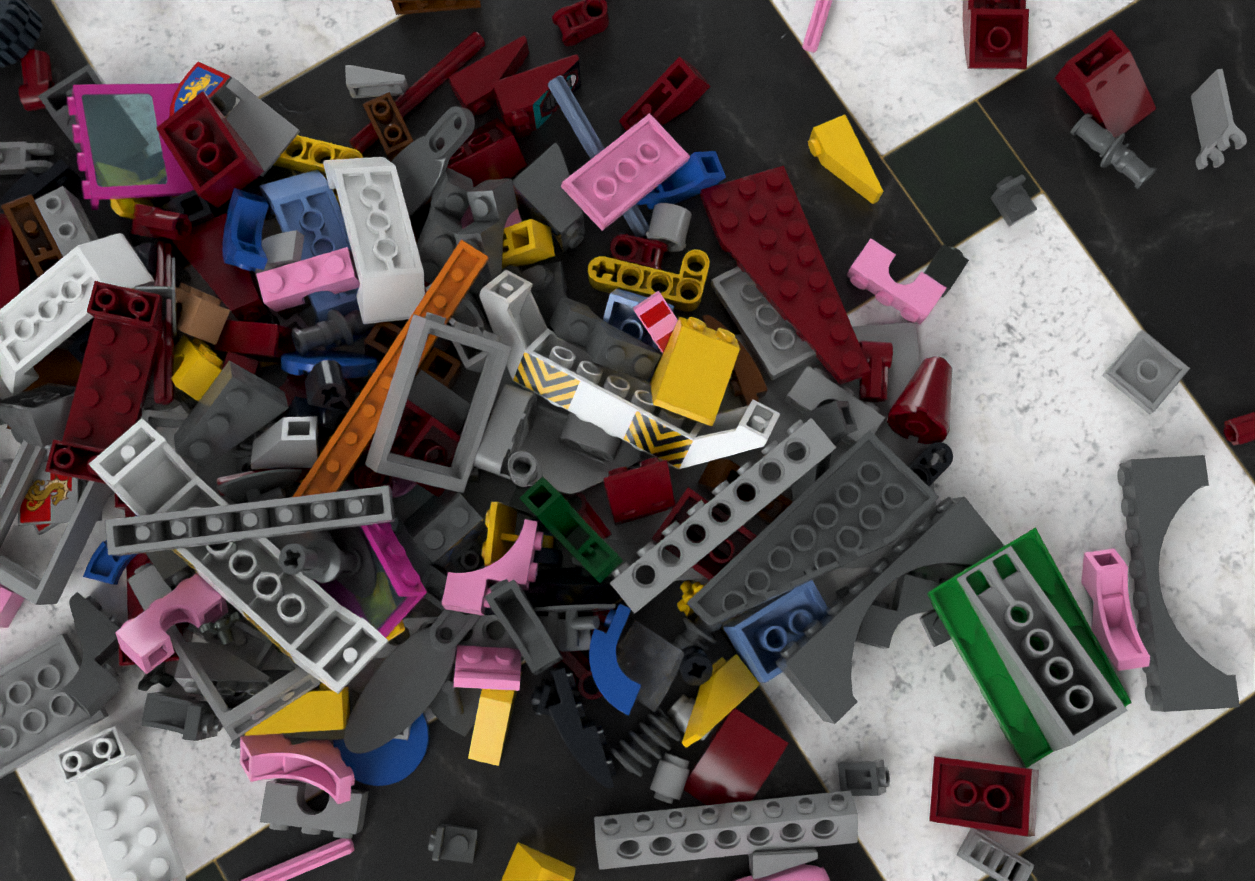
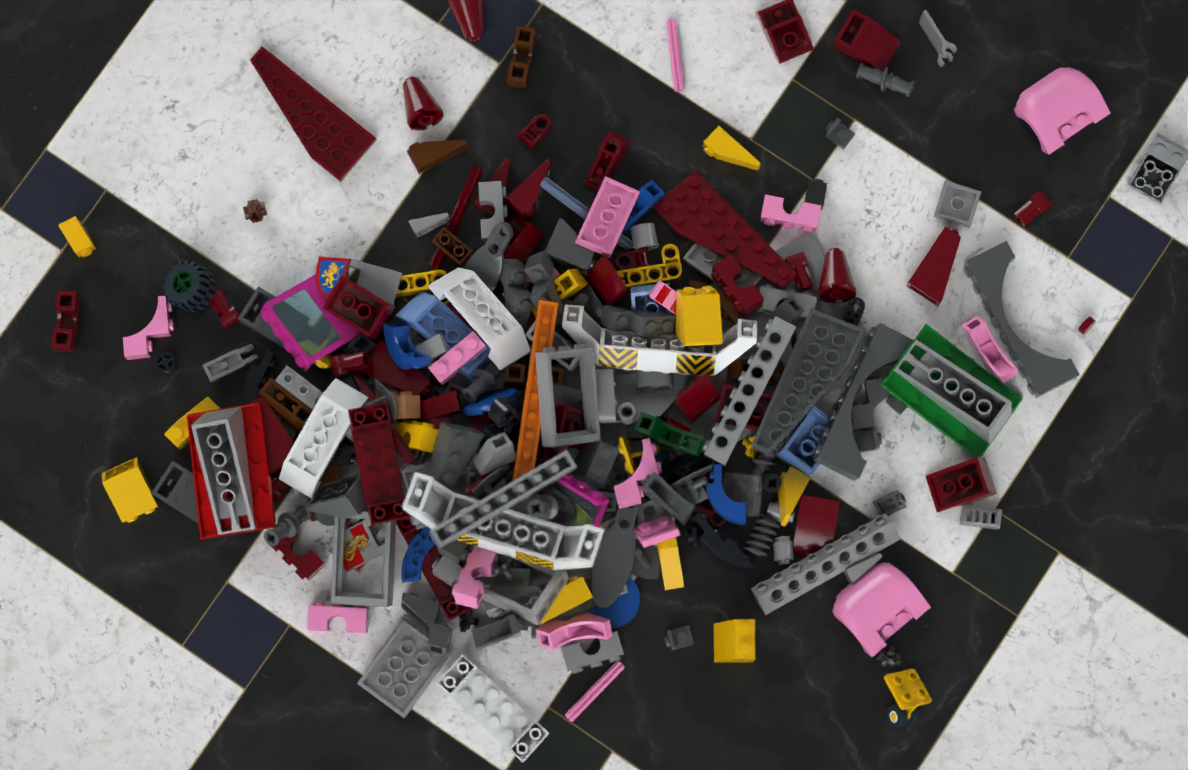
camera: 20 degrees left, 0 degrees up
none -> light grey arch [478,181,507,242]
none -> dark red slope [587,255,627,305]
none -> dark red arch [711,254,764,317]
none -> dark grey bracket [853,429,882,453]
none -> dark red slope [906,227,961,307]

